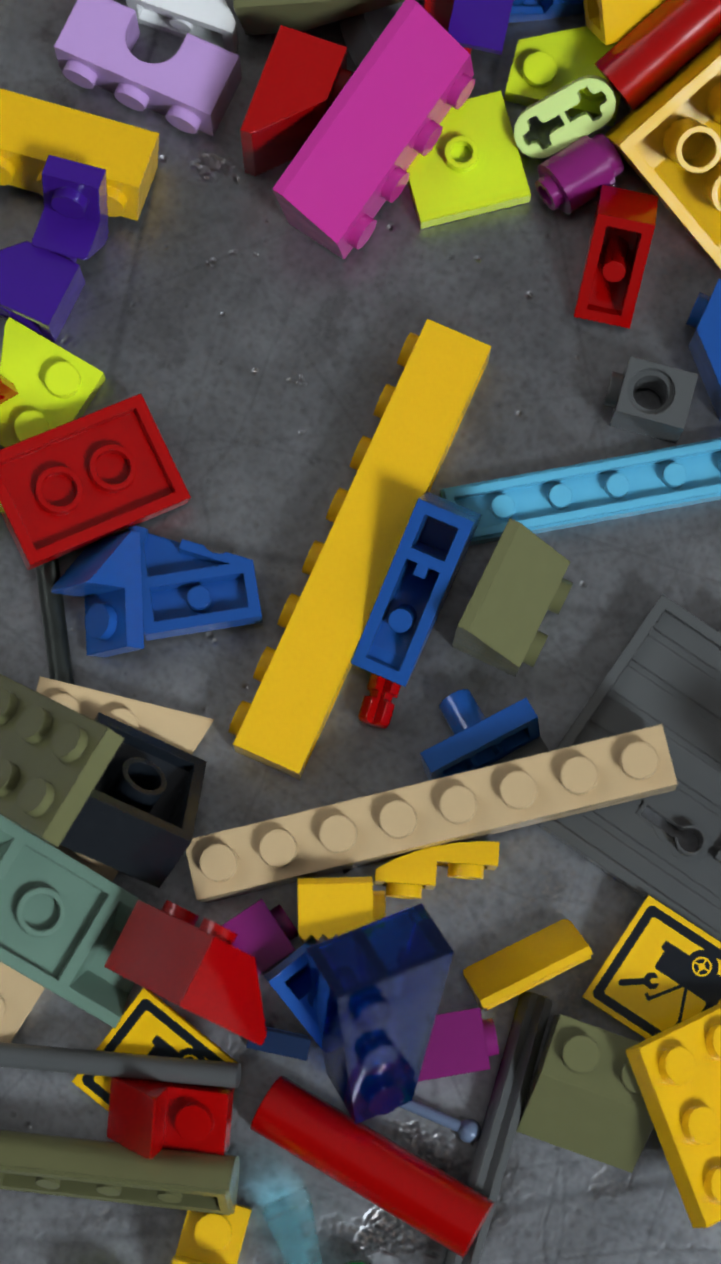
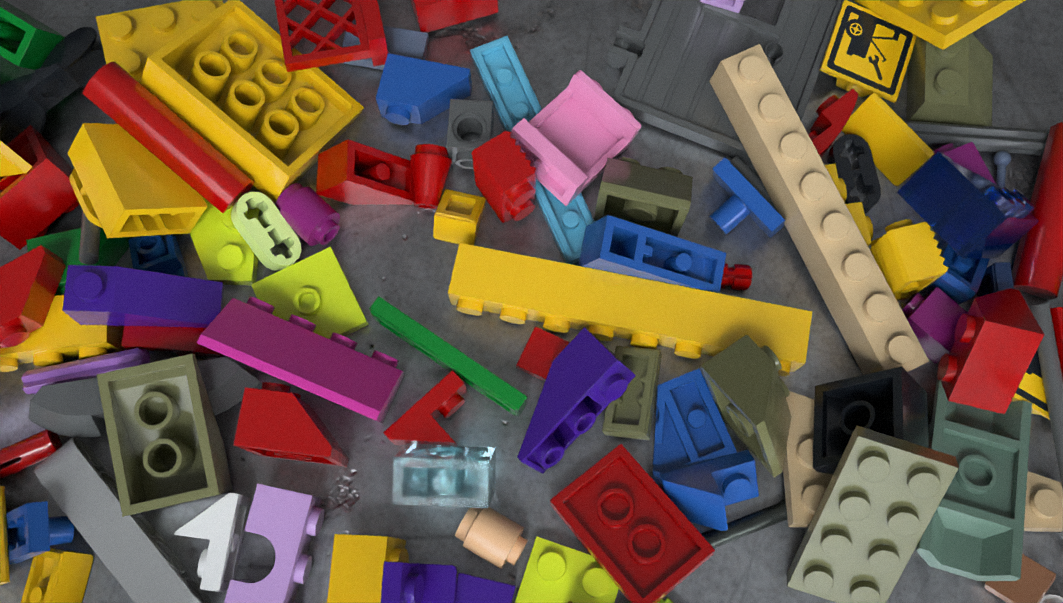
camera: 100 degrees left, 5 degrees down
none -> green tile [369,296,527,417]
none -> red slope [383,370,467,448]
none -> clear light blue brick [393,444,496,508]
none -> red cone [410,144,452,209]
none -> yellow slope [433,189,486,245]
none -> light nougat brick [455,504,528,569]
none -> red brick [471,131,536,223]
none -> bright pink panel [511,70,641,206]
none -> red tile [516,326,570,382]
none -> dark purple slope [517,327,636,474]
none -> olive plate [602,346,662,440]
none -> olive slope [700,335,792,478]
none -> red slope [808,89,859,158]
none -> black beam [827,134,881,214]

